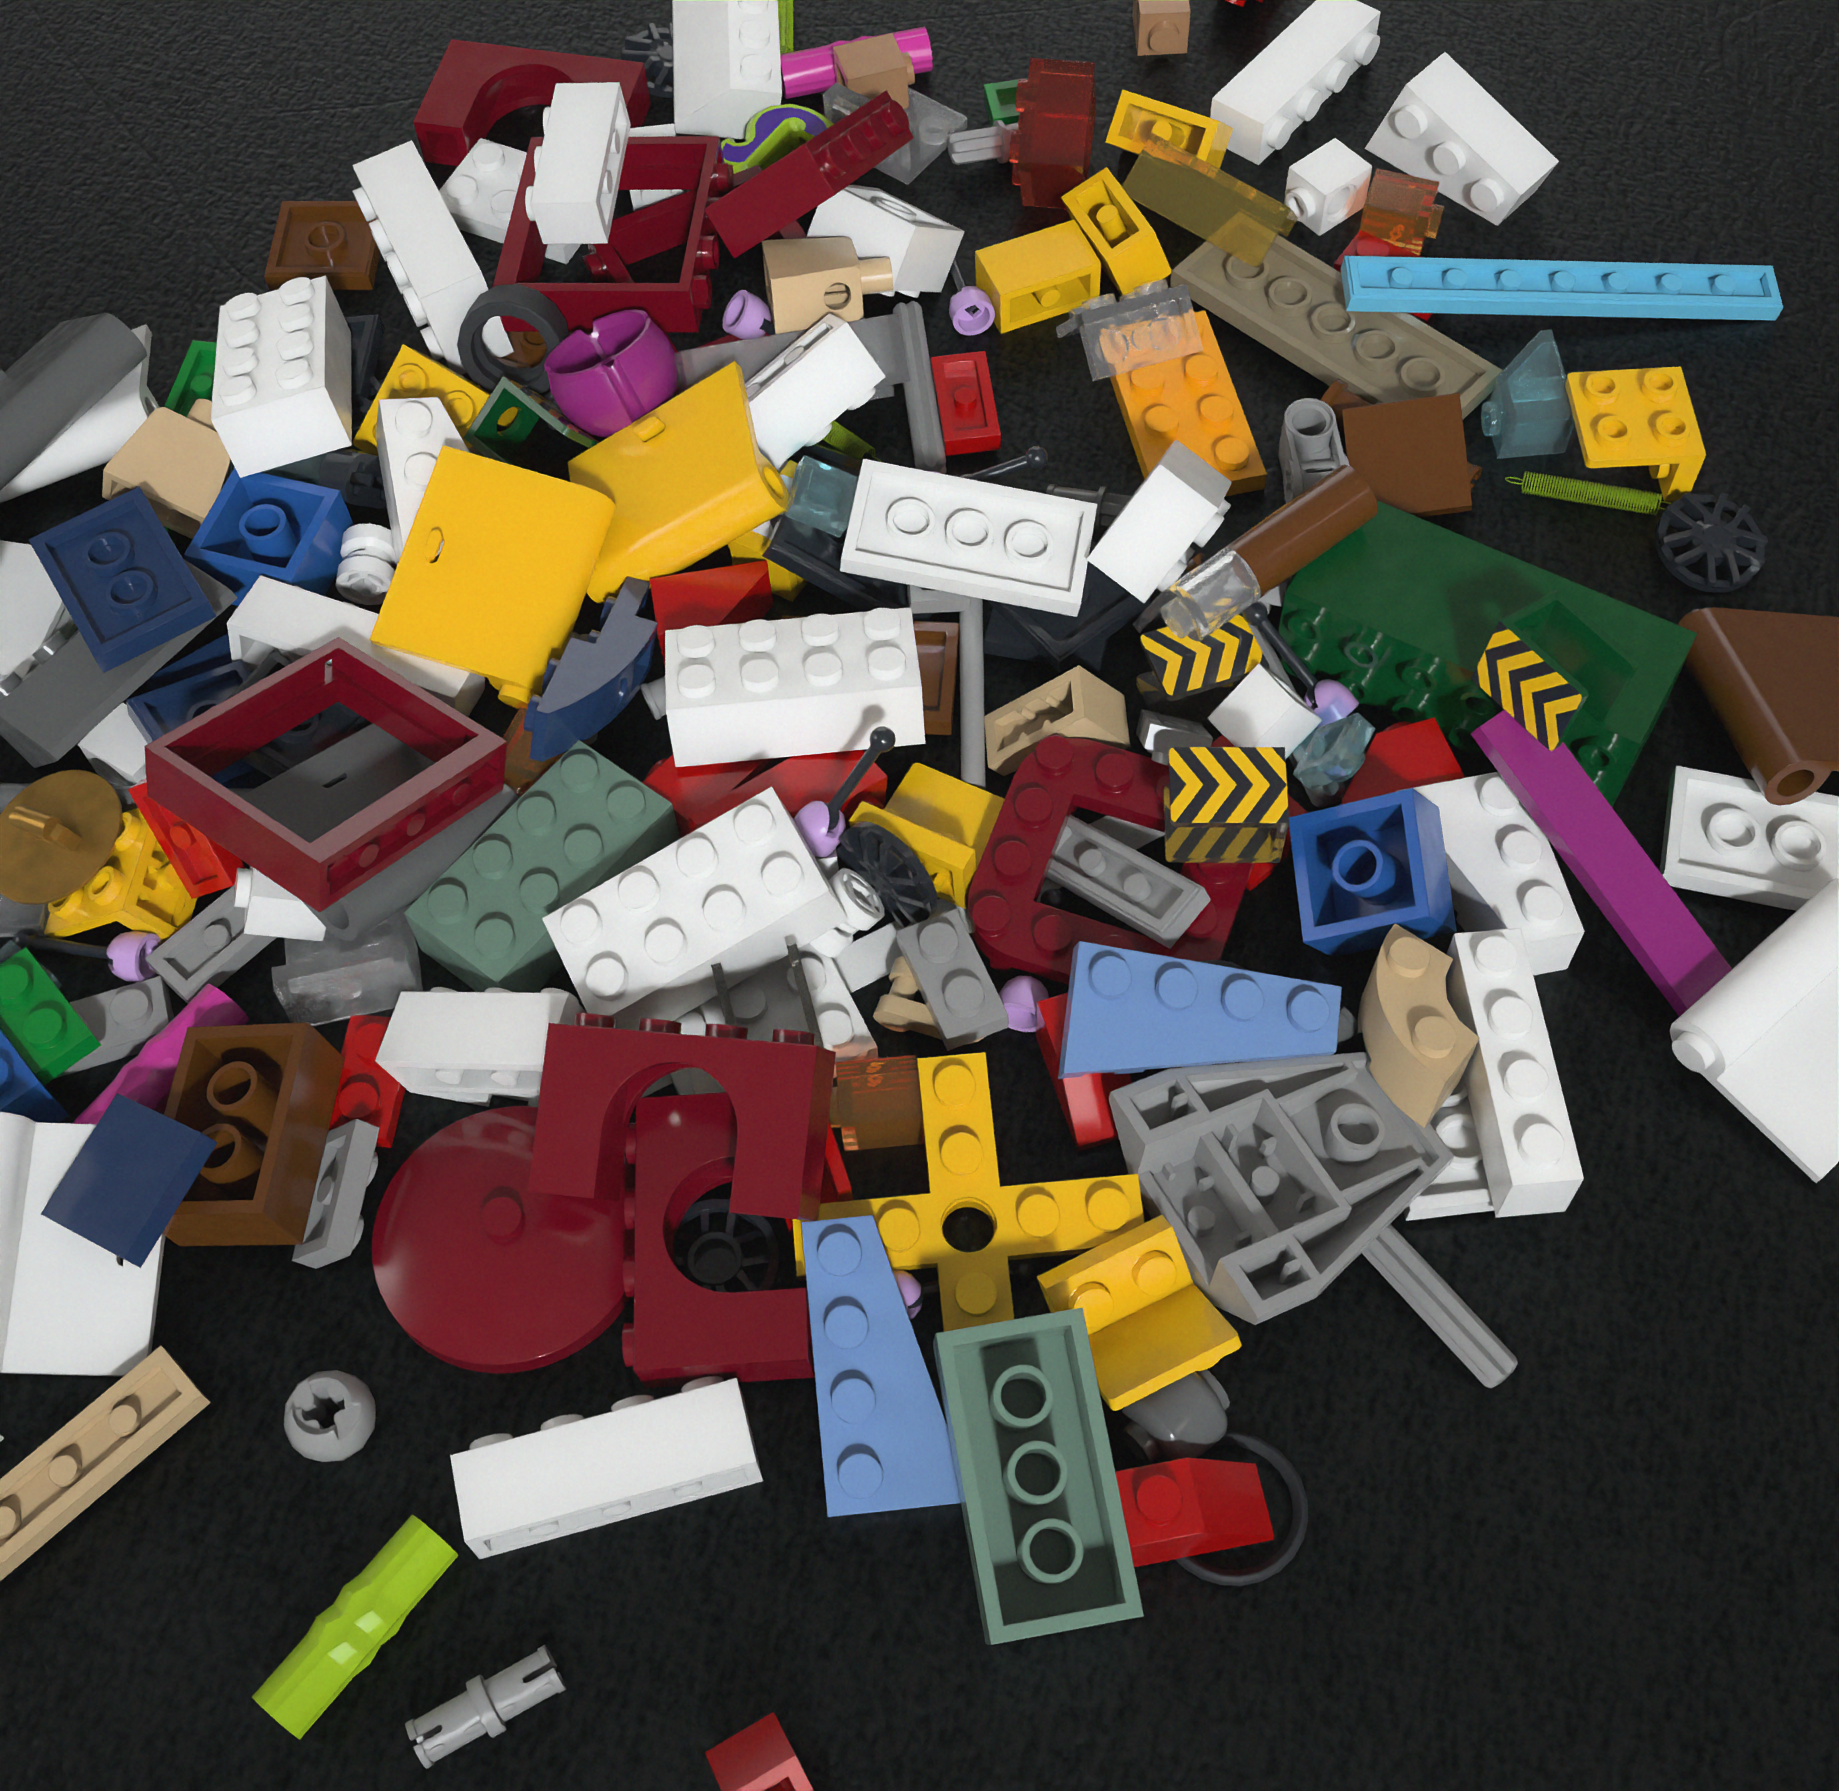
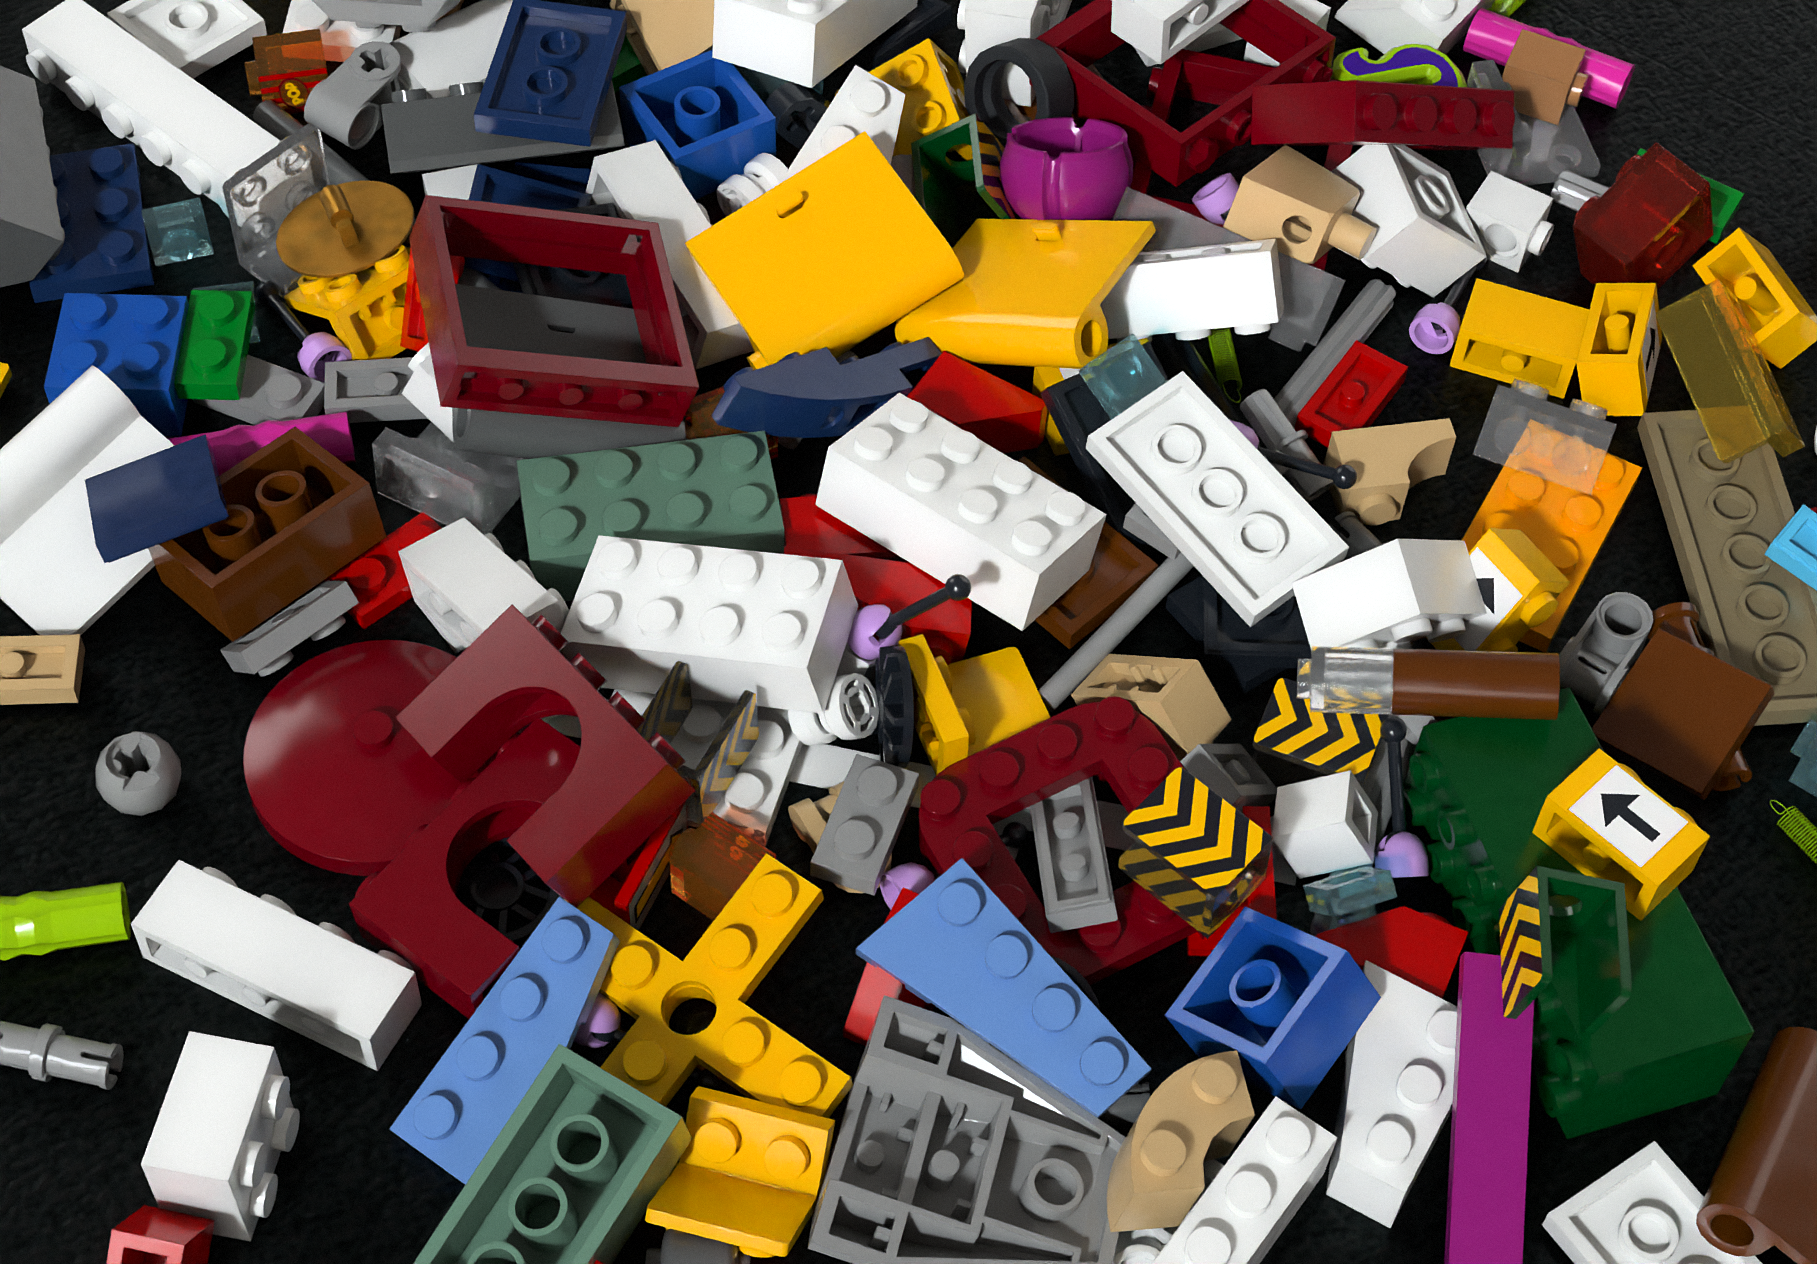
camera: 35 degrees right, 5 degrees down
none -> white brick [141,1031,300,1241]
none -> light grey axle [1240,389,1334,503]
none -> tan arch [1324,418,1456,526]
none -> yellow brick [1426,528,1570,652]
none -> white brick [1466,171,1554,273]
none -> yellow brick [1532,748,1710,921]

